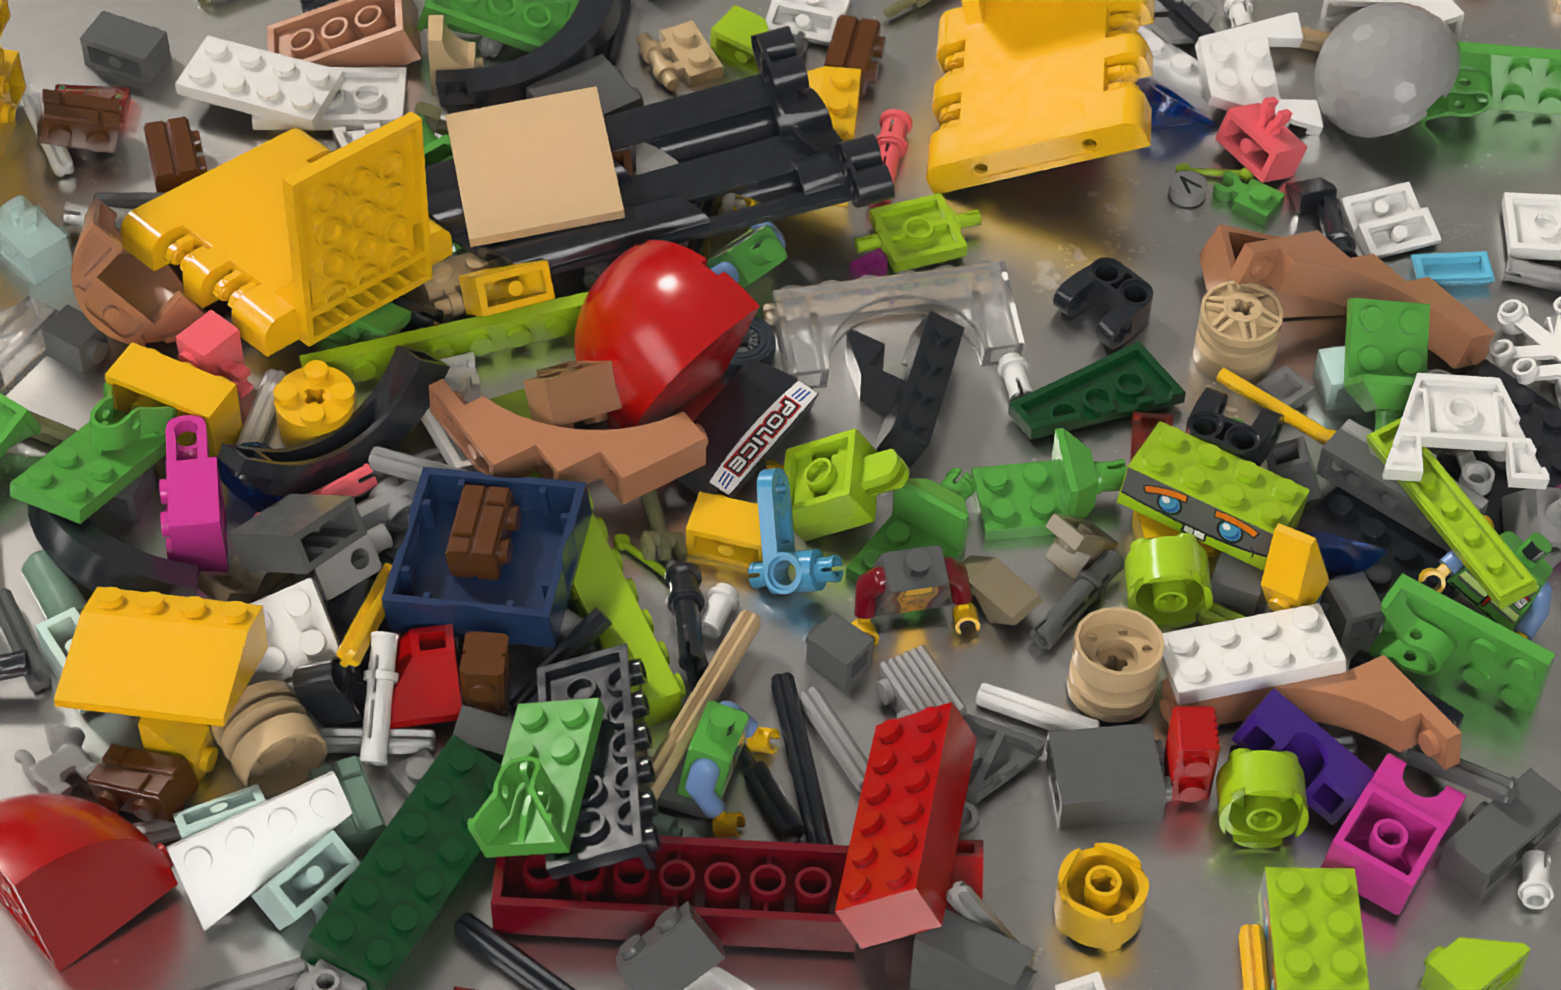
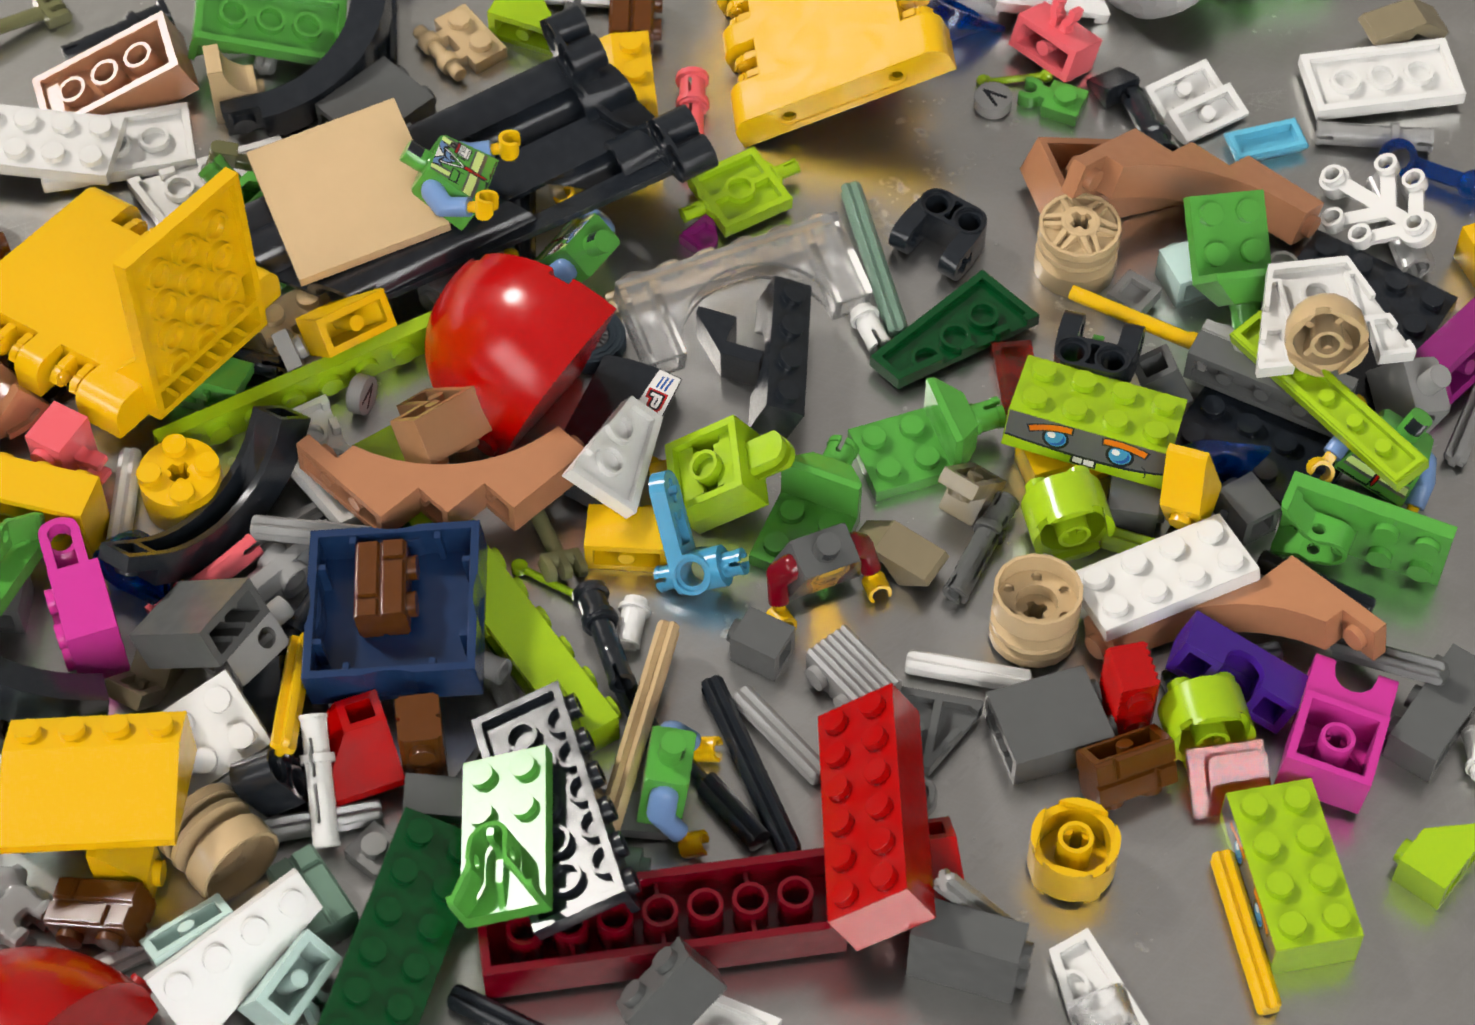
camera: 10 degrees left, 5 degrees up
black axle [509,607,613,711] -> none
none -> light grey plate [271,328,310,372]
none -> light grey tile [346,373,378,416]
none -> torso [399,129,521,231]
none -> white wing [562,396,663,519]
none -> sand green axle [841,181,908,339]
none -> reddish brown brick [1075,723,1178,810]
none -> clear red piece [1184,738,1271,819]
none -> tan cylinder [1284,293,1369,377]

